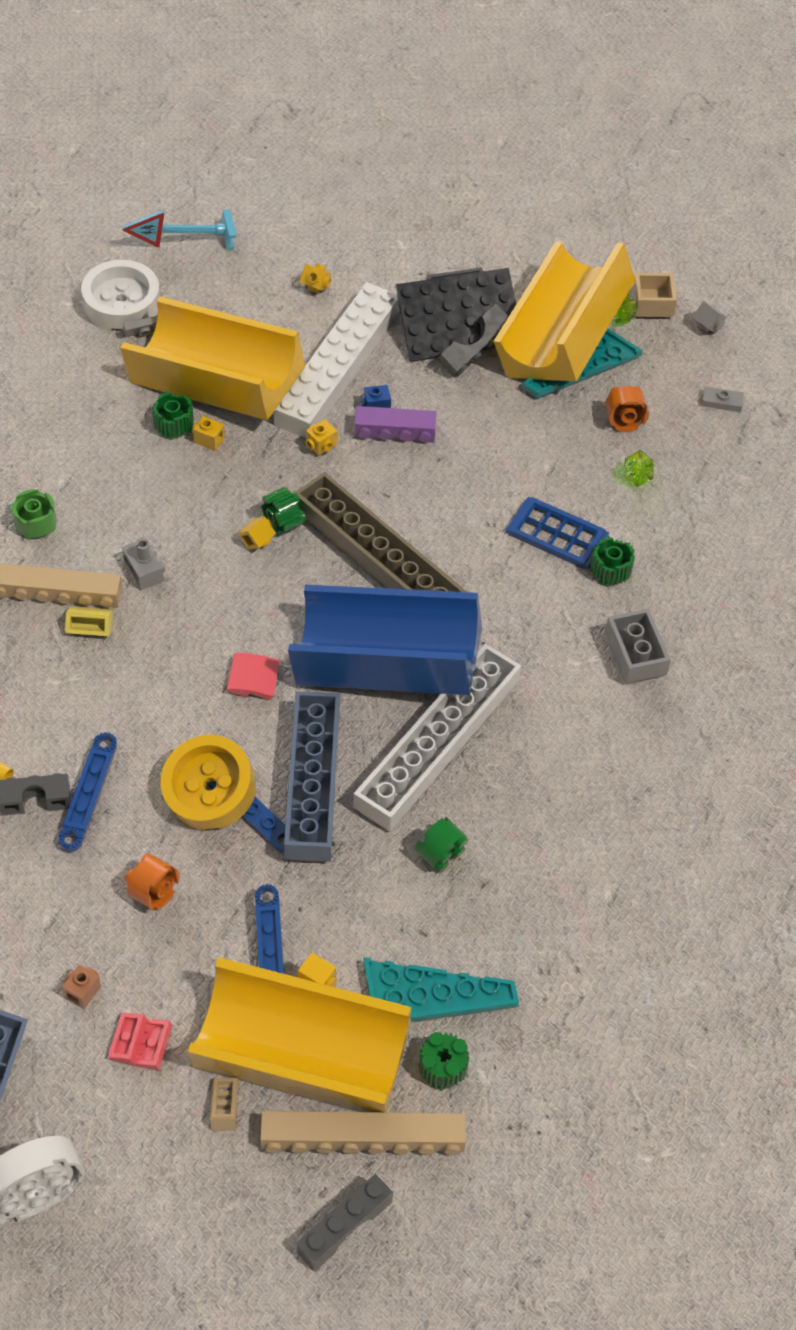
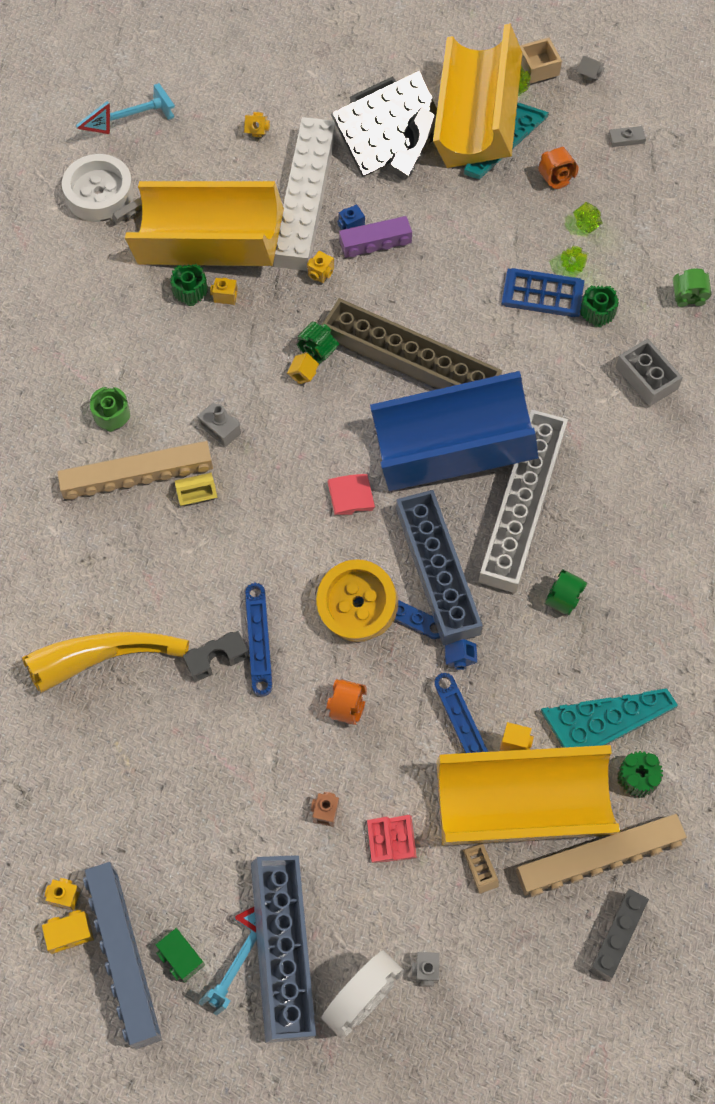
camera: 15 degrees left, 10 degrees up
none -> light grey brick [412,952,439,987]
none -> blue brick [445,639,478,670]
none -> clear neon green brick [560,245,589,273]
none -> bright green brick [672,268,712,307]

